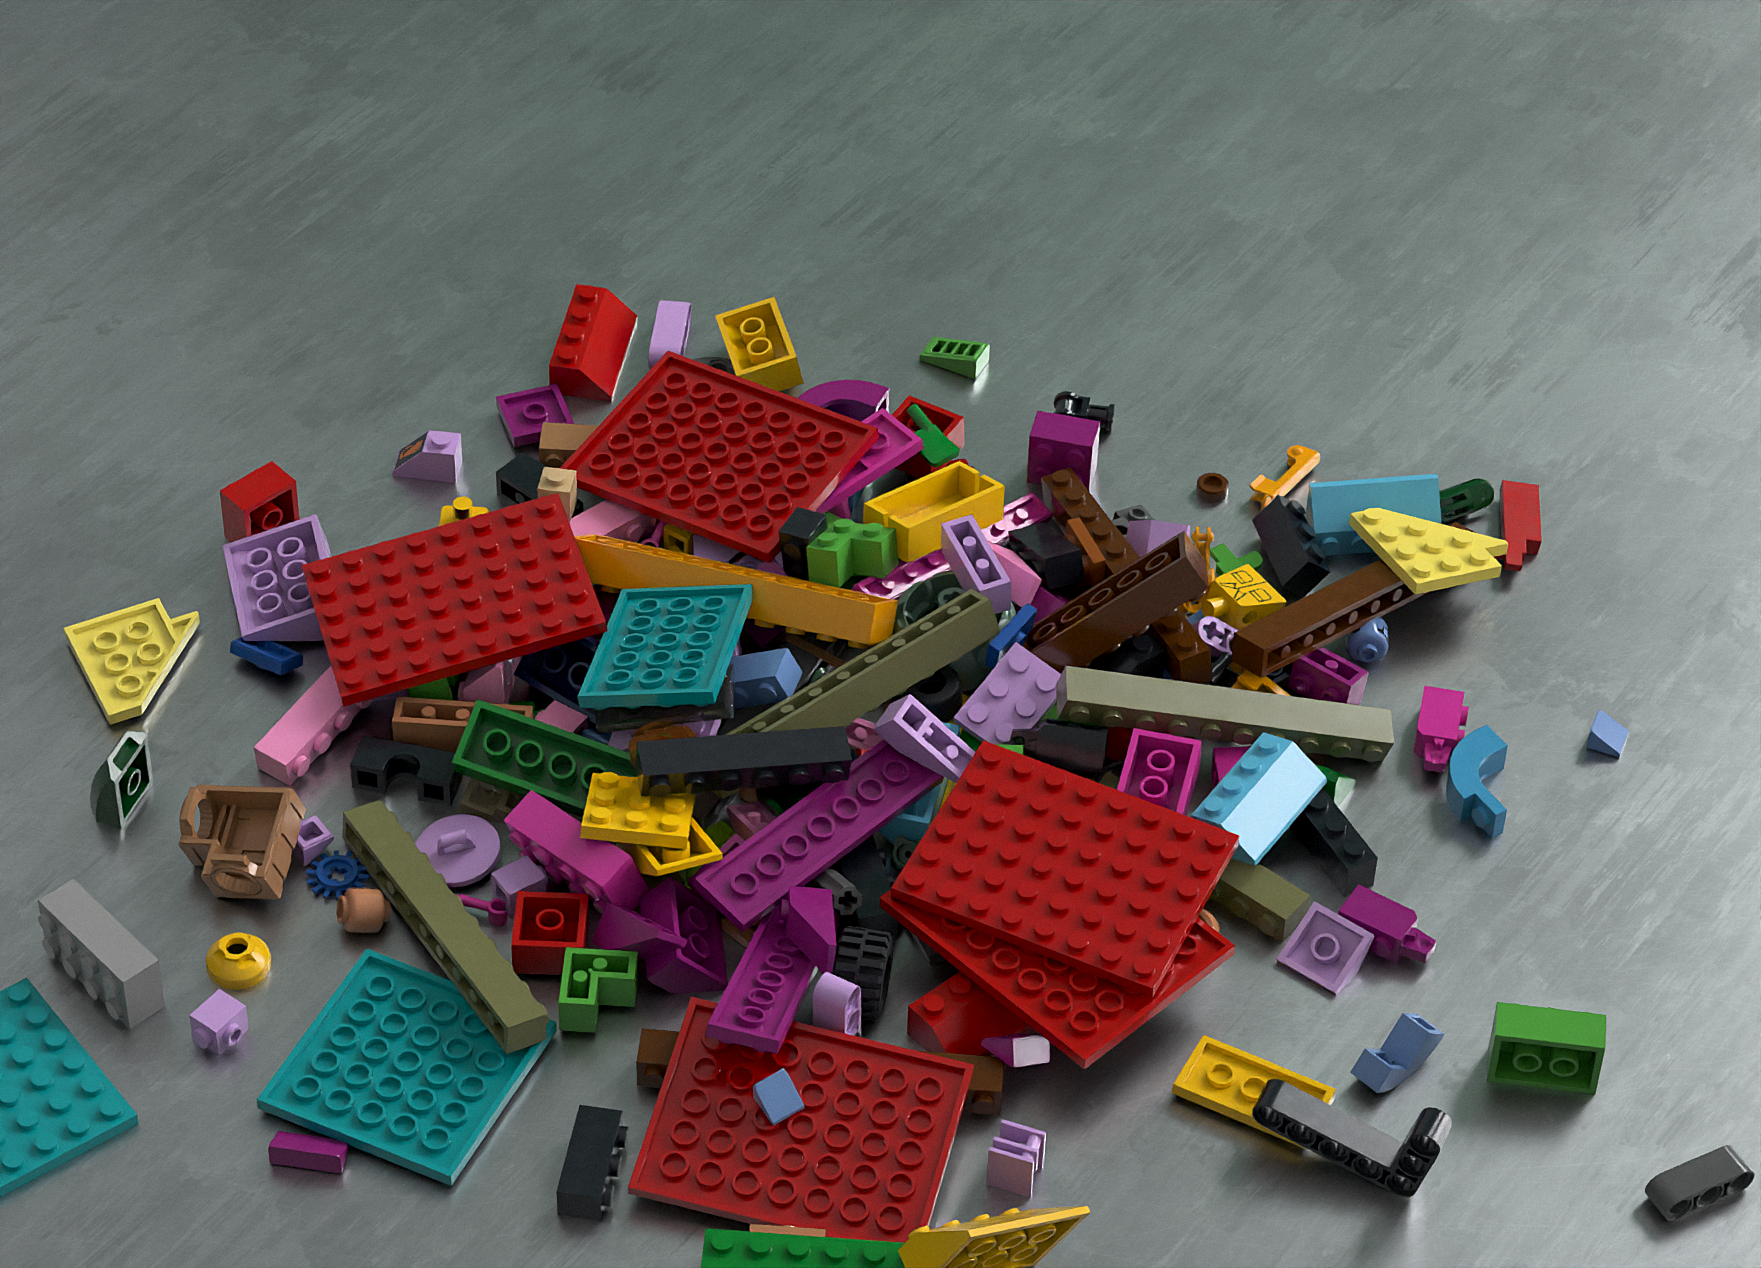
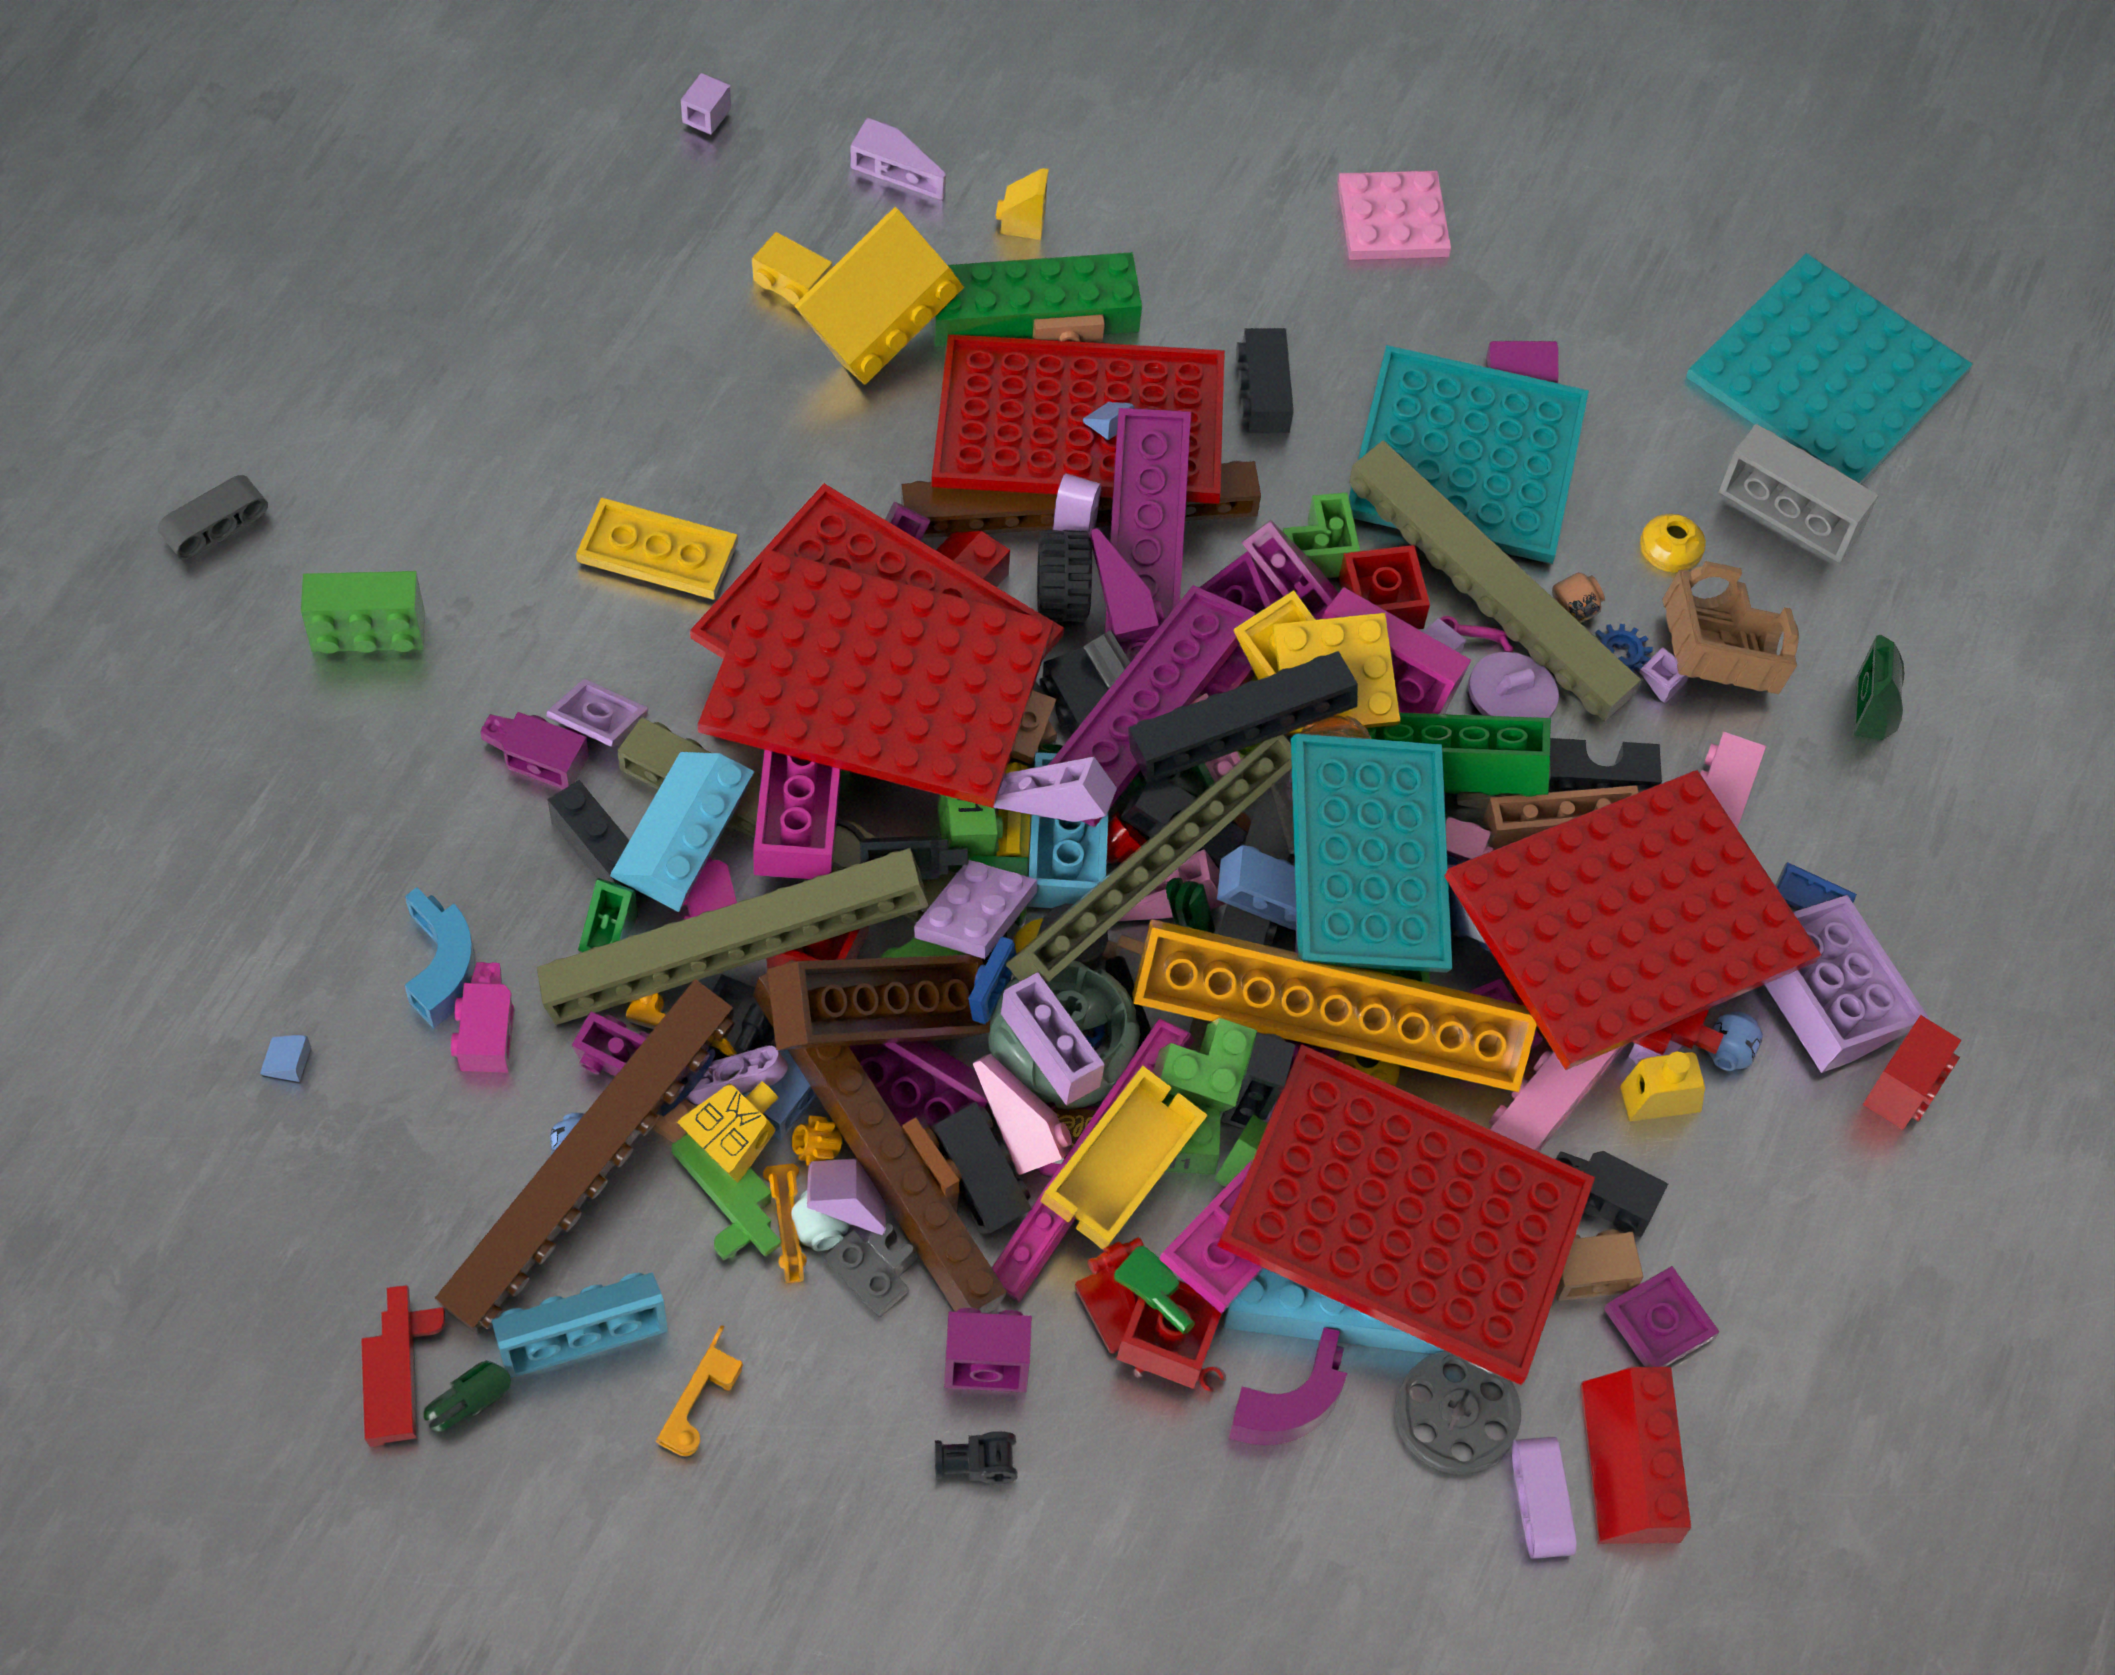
camera: 165 degrees right, 15 degrees up
light yellow wing [64,598,200,725] -> none
lavender brick [189,989,249,1055] -> none
lavender slope [393,430,462,483] -> none
tan brick [537,467,577,521] -> none
yellow slope [715,297,804,391] -> none
bright green slope [919,337,990,379] -> none
lavender piece [986,1119,1046,1198] -> none
reddish brown tile [1196,473,1229,503] -> none
black brick [1252,495,1330,597] -> none
black beam [1252,1079,1452,1197] -> none
light yellow wing [1349,508,1508,594] -> none
medium blue brick [1350,1013,1445,1093] -> none

